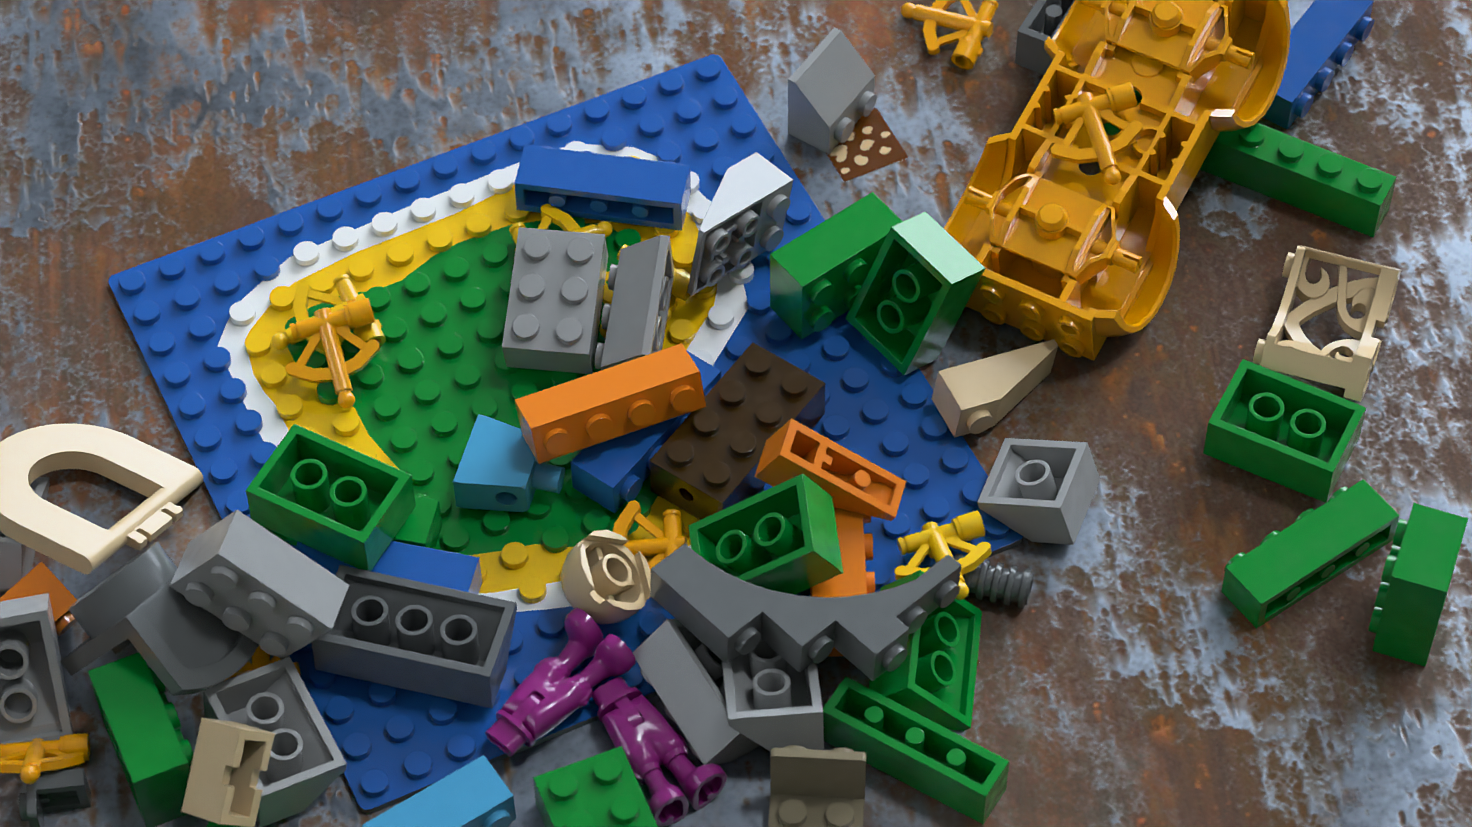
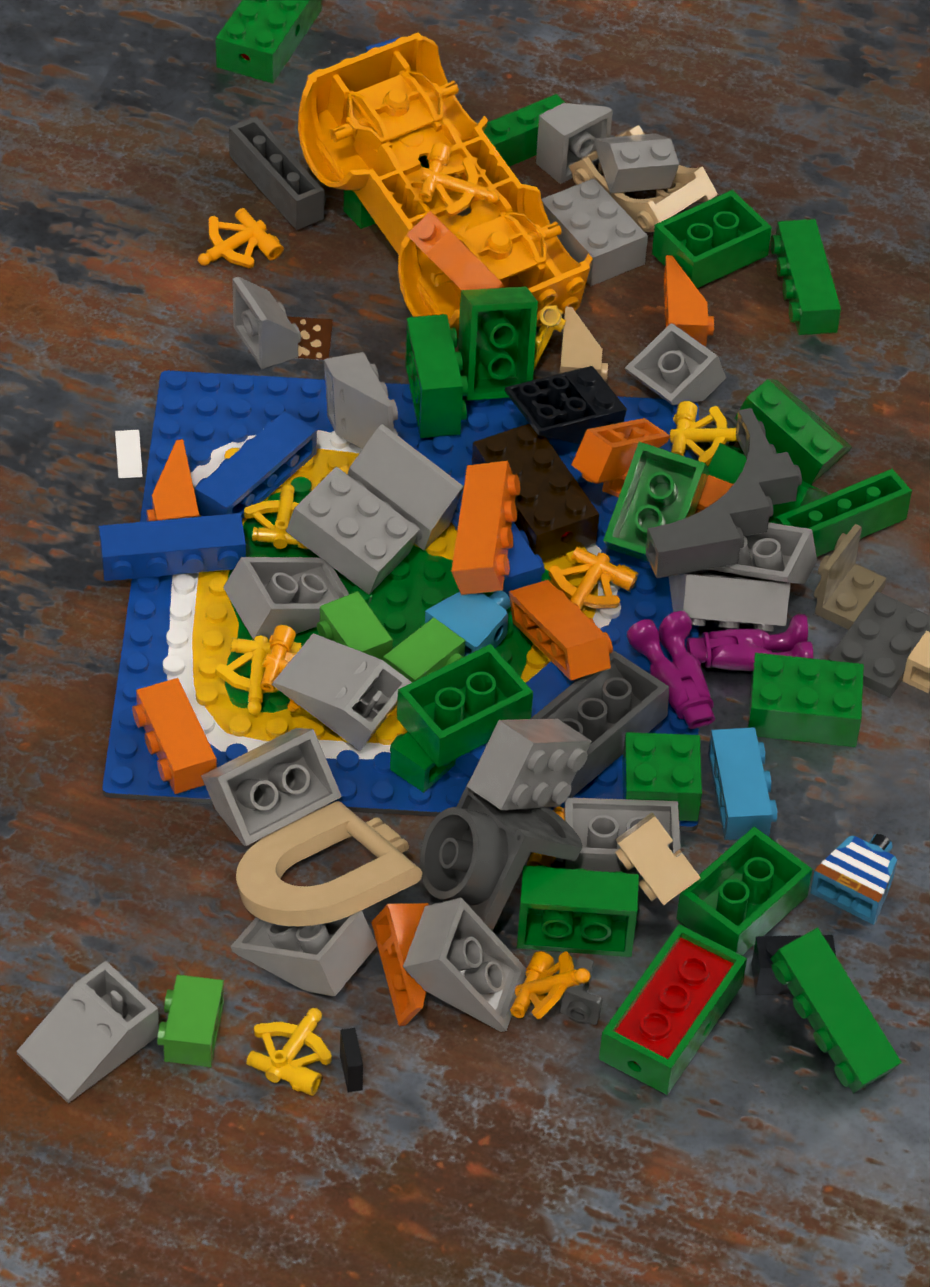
camera: 65 degrees left, 5 degrees down
tan cylinder [561,530,651,624] -> none
green brick [1368,503,1468,667] -> none
none -> blue brick [99,513,246,581]
none -> white sticker [115,430,143,478]
none -> orange brick [132,678,217,794]
none -> orange slope [146,439,199,521]
none -> light grey slope [201,728,342,846]
none -> light grey slope [223,557,349,639]
none -> light grey slope [272,633,412,751]
none -> bright green brick [317,591,393,660]
none -> bright green brick [383,617,465,682]
none -> orange slope [407,211,505,290]
none -> black slope [504,366,627,445]
none -> orange brick [509,580,613,680]
none -> yellow piece [534,305,567,370]
none -> light grey slope [536,103,613,184]
none -> light grey brick [542,178,648,286]
none -> light grey slope [594,133,679,193]
none -> green brick [622,732,702,821]
none -> orange slope [663,255,714,347]
none -> green slope [734,379,852,485]

